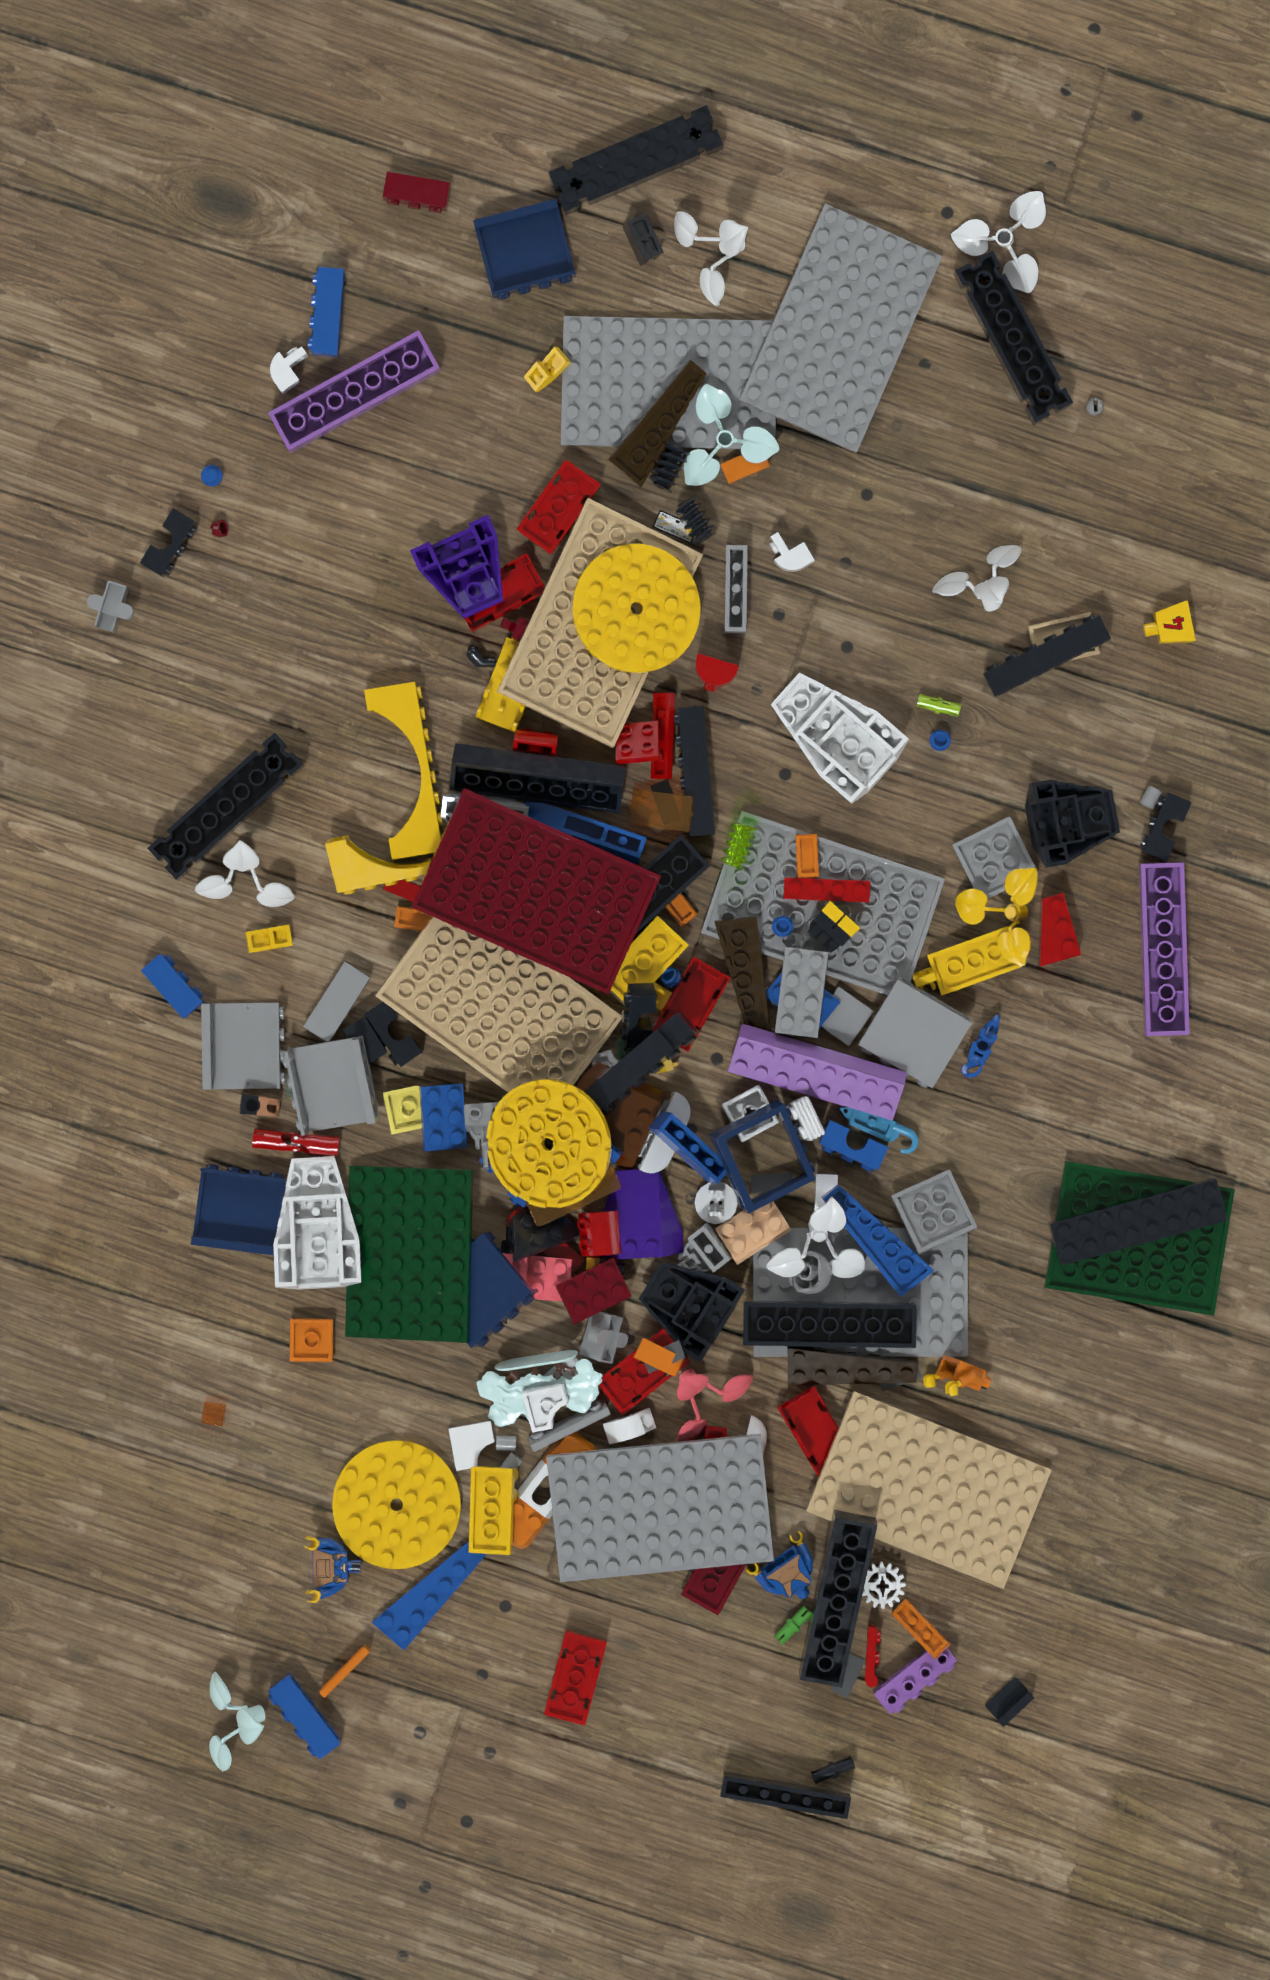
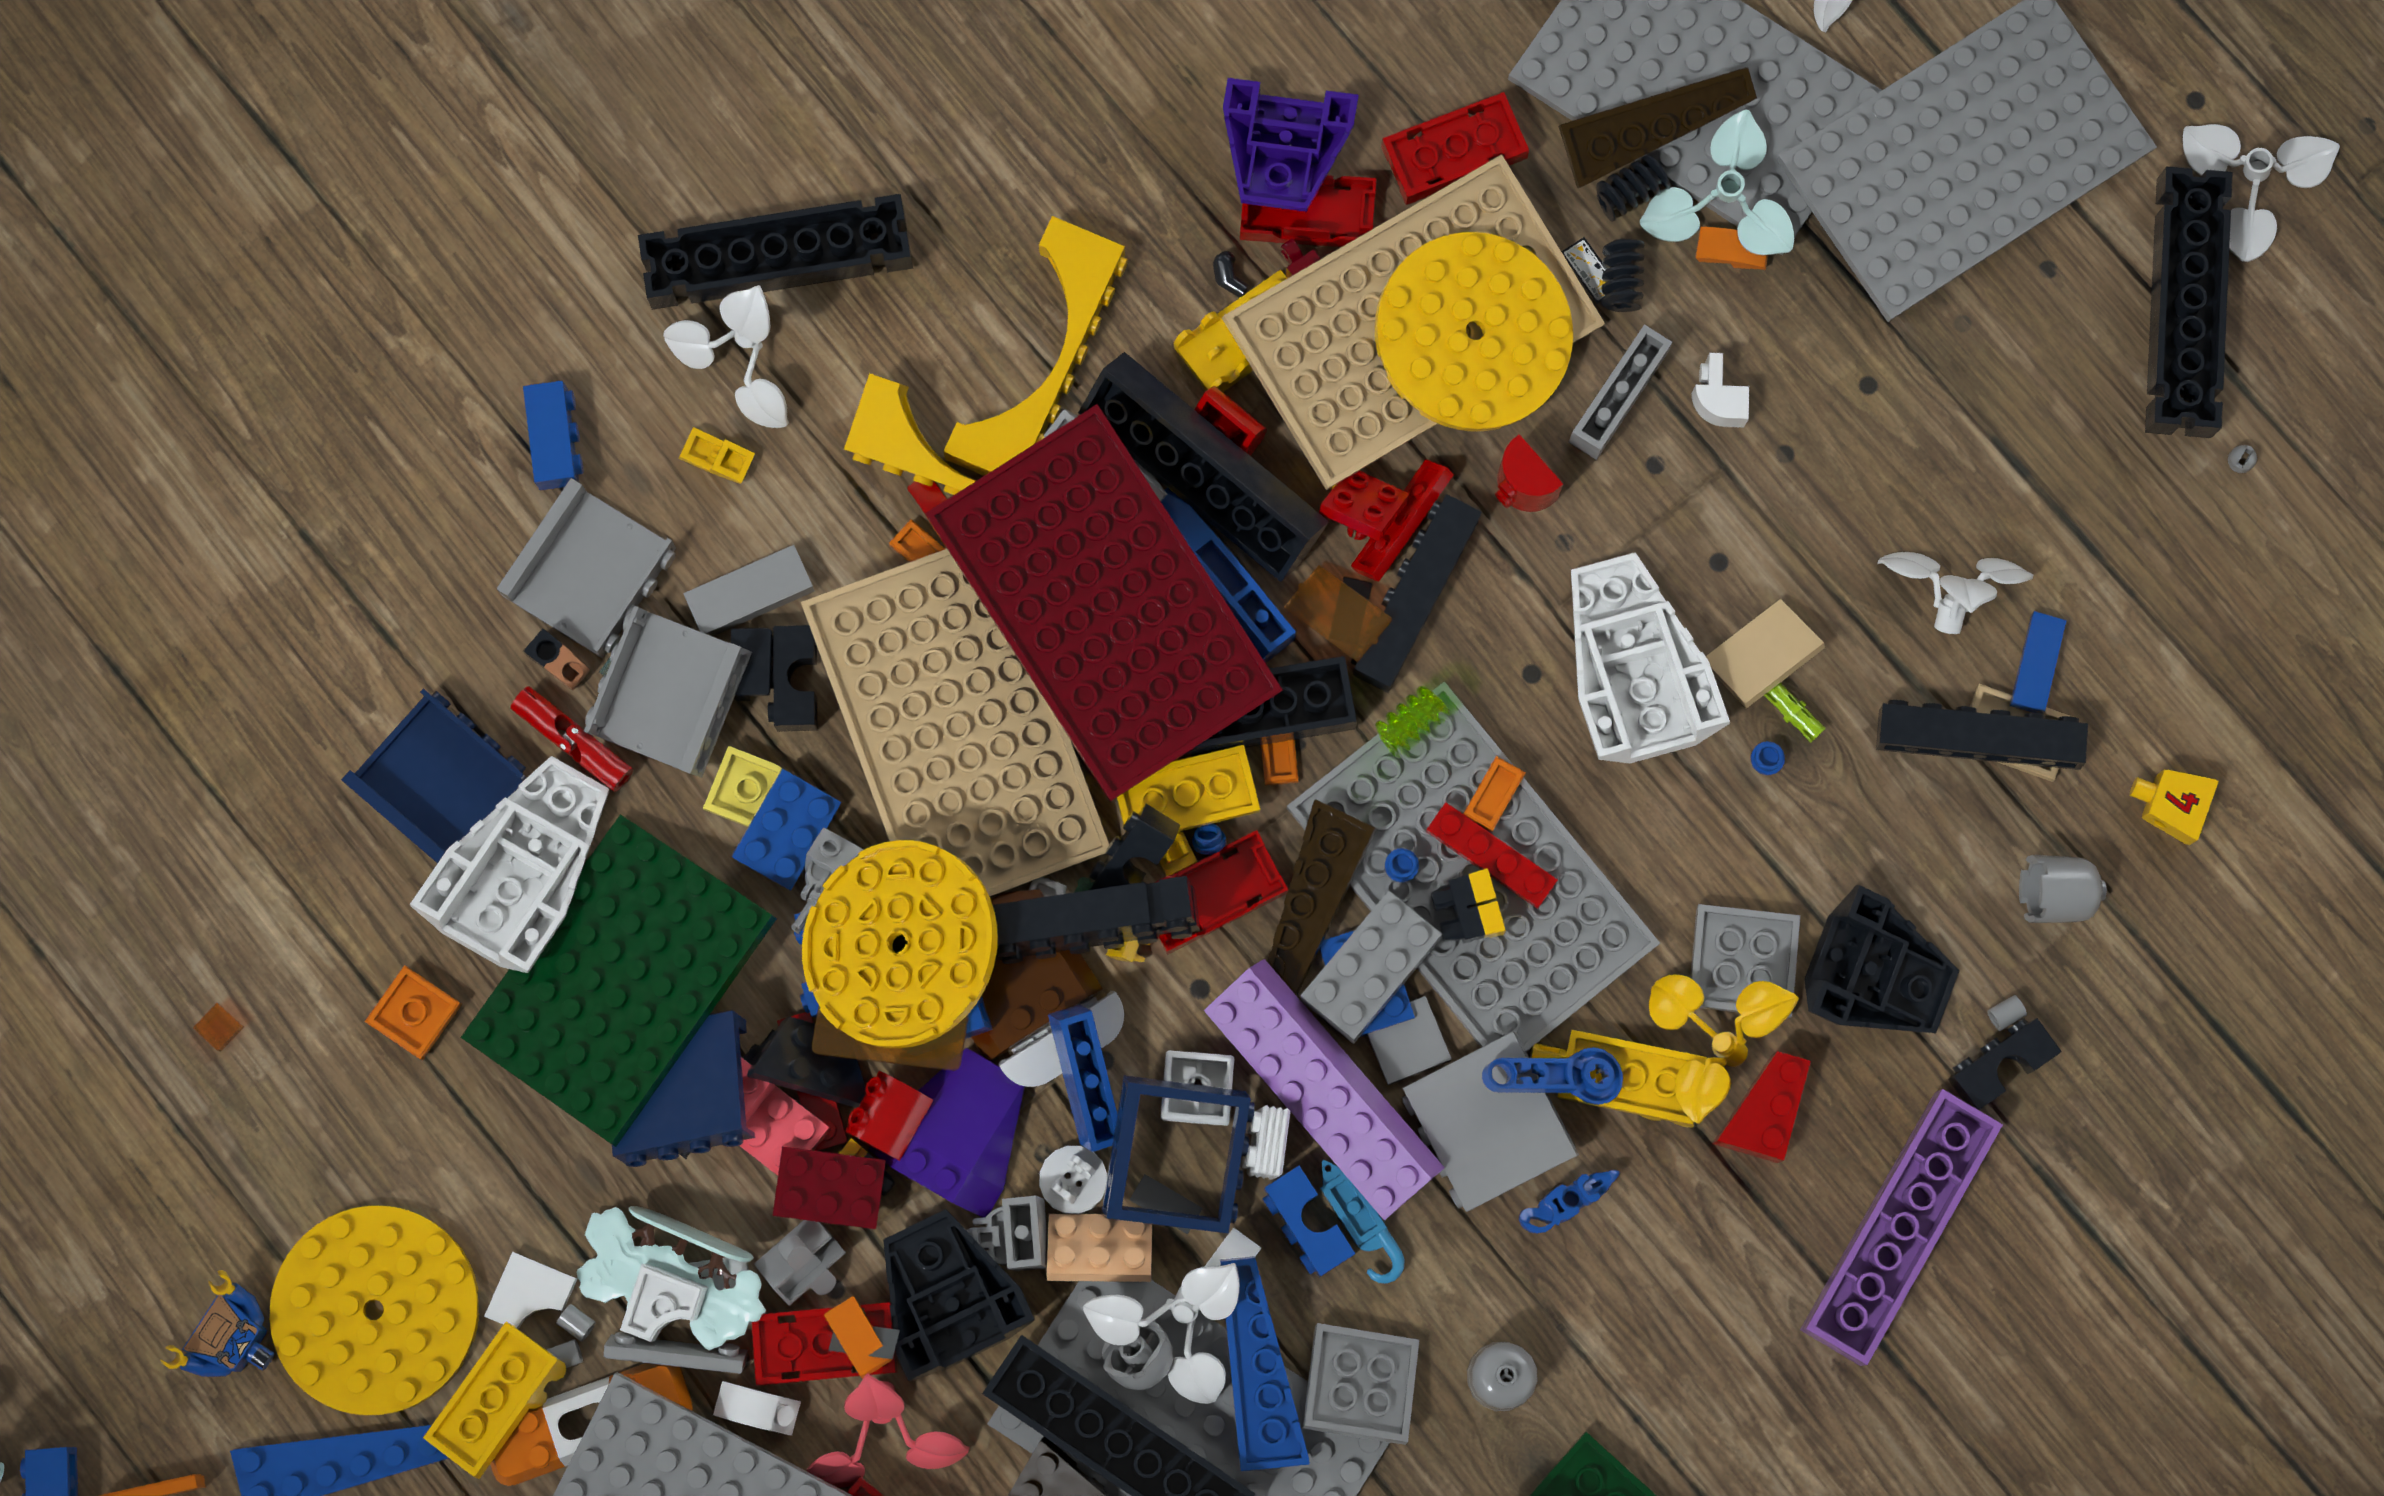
camera: 30 degrees right, 10 degrees down
none -> light grey cylinder [1467,1342,1538,1411]
none -> blue beam [1482,1047,1623,1105]
none -> tan tile [1706,599,1825,709]
none -> blue tile [2010,611,2066,714]
none -> light grey cylinder [2019,855,2107,923]

